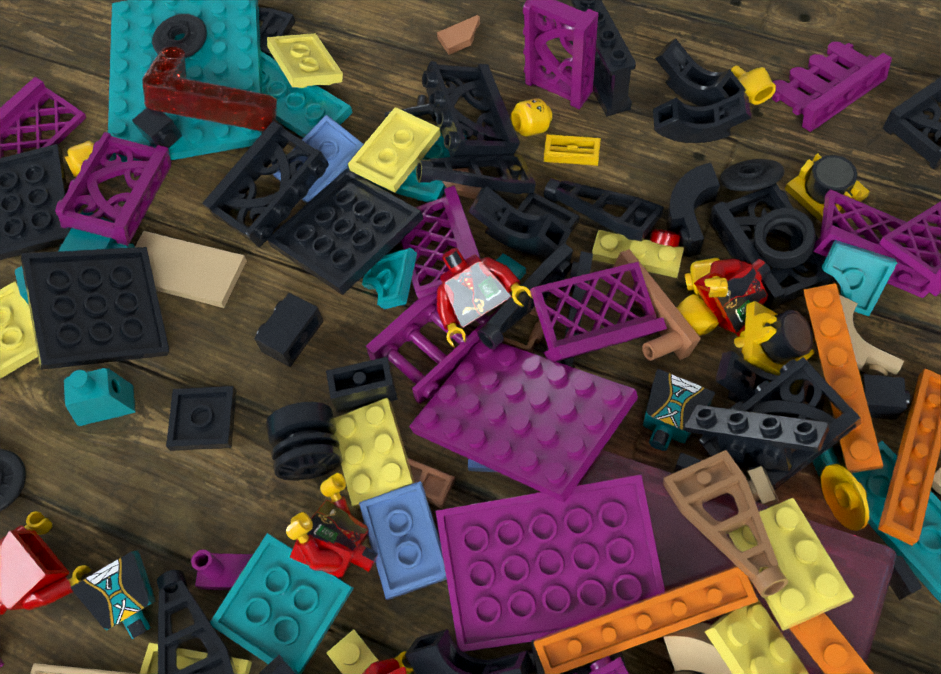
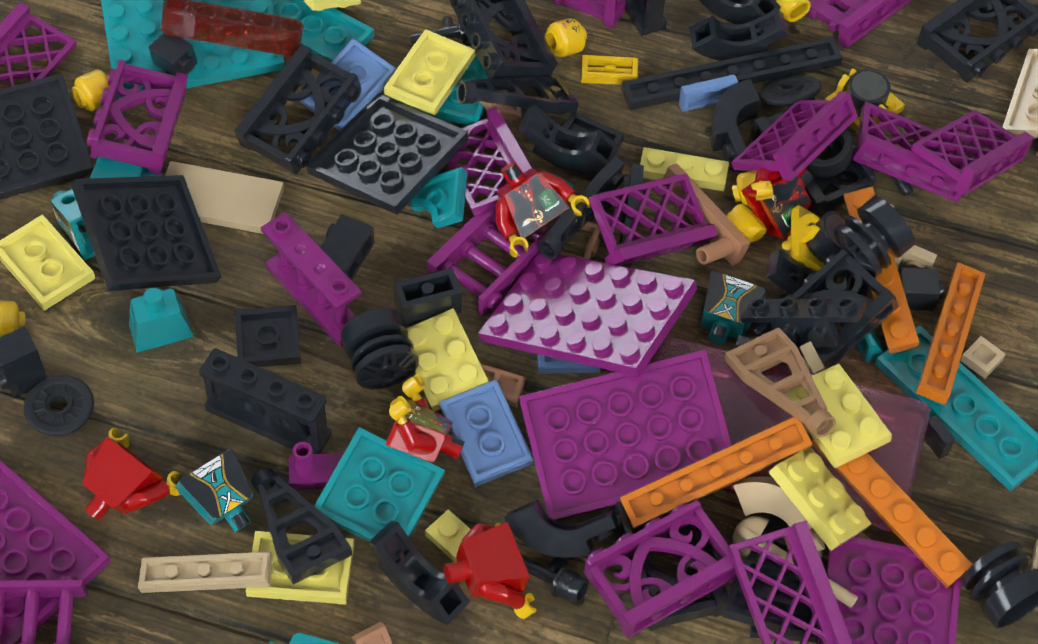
camera: 15 degrees left, 5 degrees down
black plate [544,177,664,242] -> none
red tile [650,229,681,247] -> none
yellow dish [821,464,869,531] -> none
teal tile [822,240,897,316] -> none
none -> black fence [199,348,332,454]
none -> magenta fence [260,212,362,347]
none -> black plate [621,37,843,110]
none -> medium blue tile [679,74,738,112]
none -> magenta fence [731,92,858,181]
none -> black wheel [833,195,916,278]

